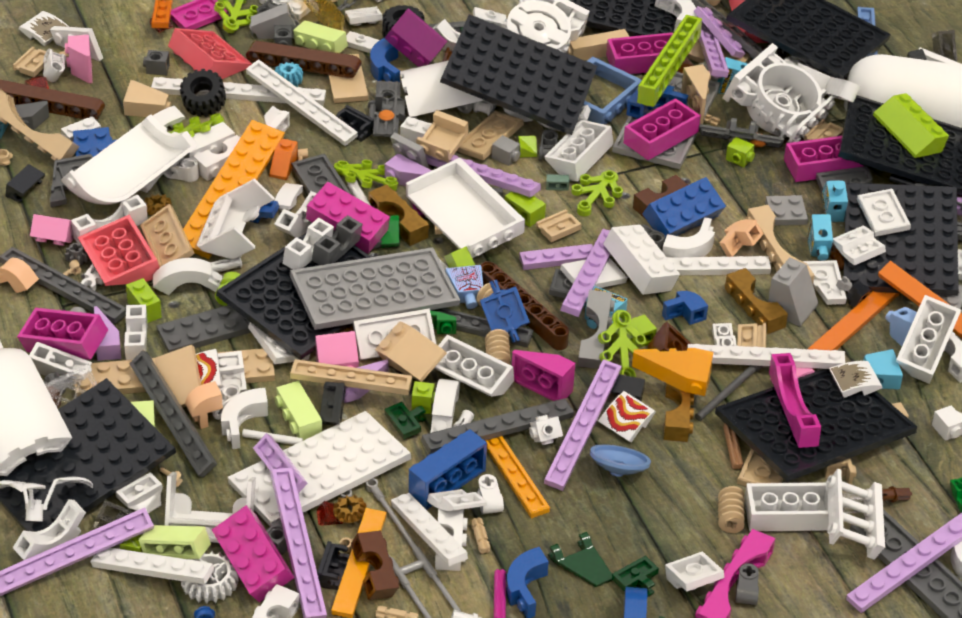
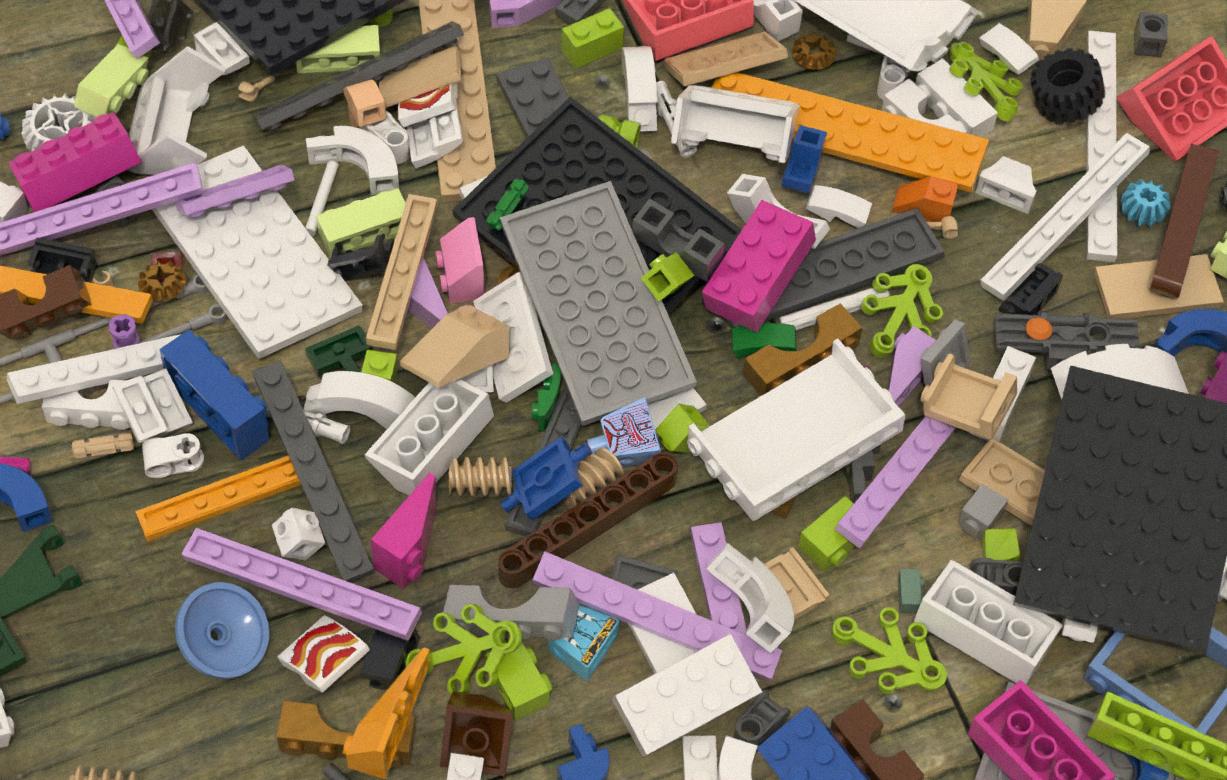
camera: 90 degrees right, 15 degrees up
white plate [90,548,214,585] -> none
white arch [124,305,148,360] -> none
white arch [283,218,334,270] -> none
none -> medium lavender bush [109,314,140,349]
none -> green axle [486,179,529,230]
none -> lime brick [641,252,695,302]
none -> white arch [706,543,794,653]

